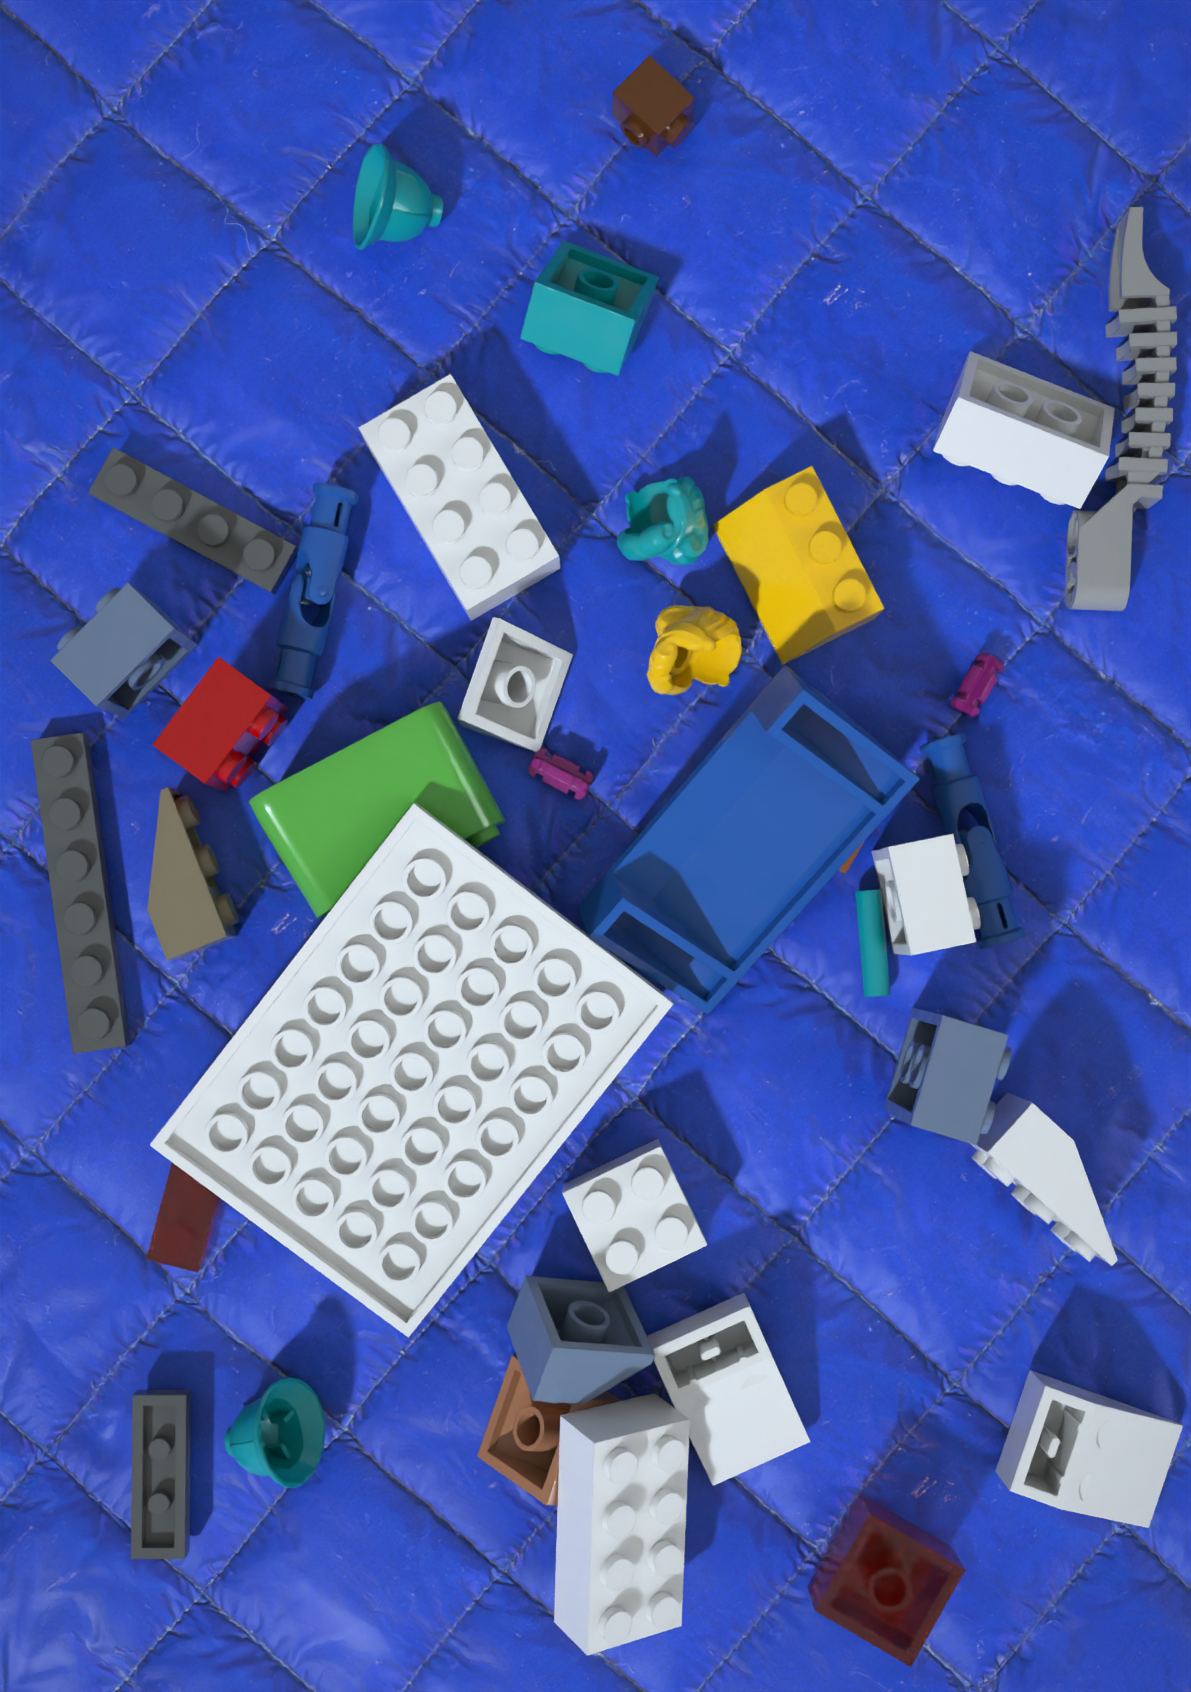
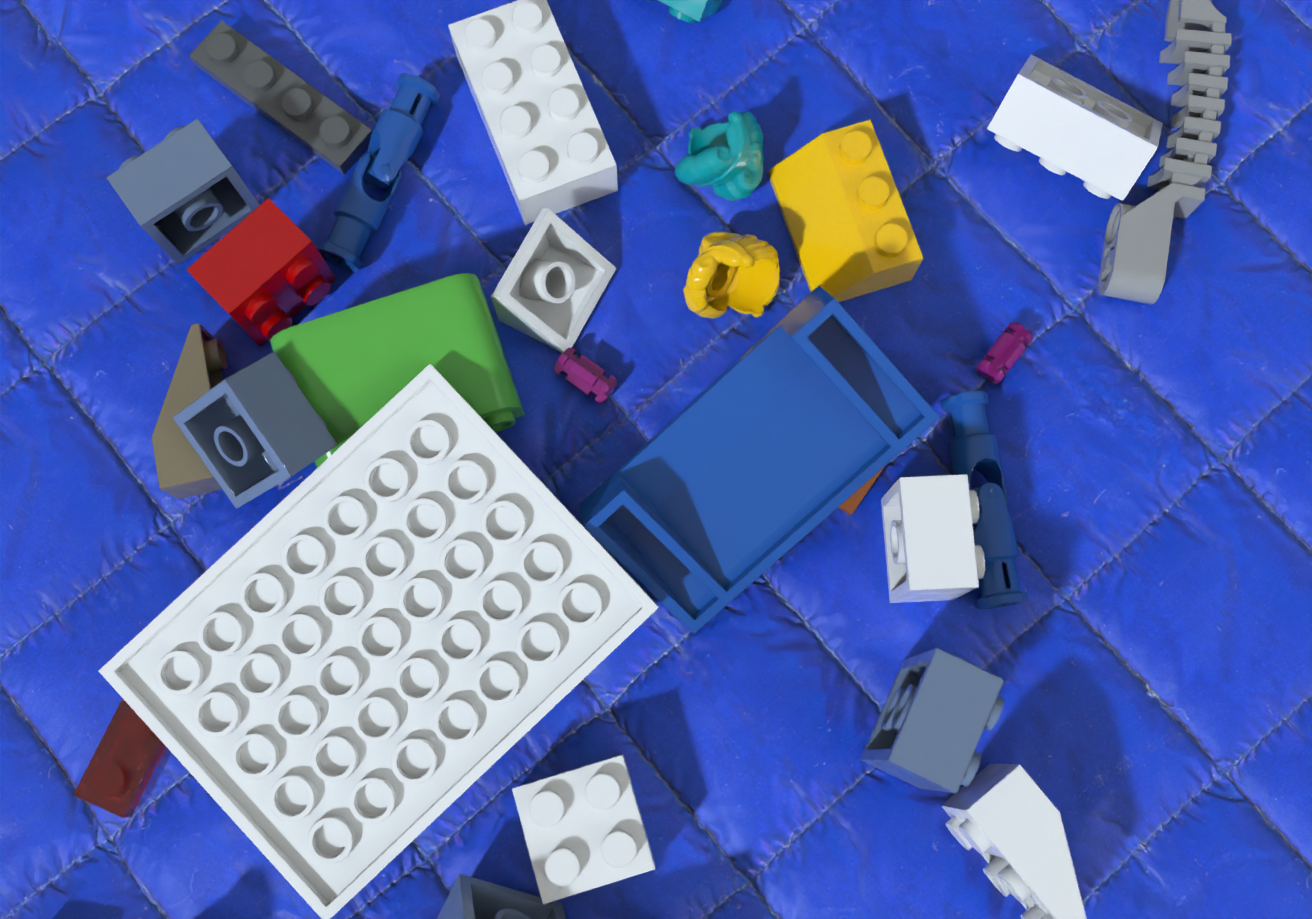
camera: 10 degrees right, 10 degrees down
dark grey plate [31,733,131,1054] -> none
teal piece [855,889,891,997] -> none
none -> sand blue brick [173,352,338,509]

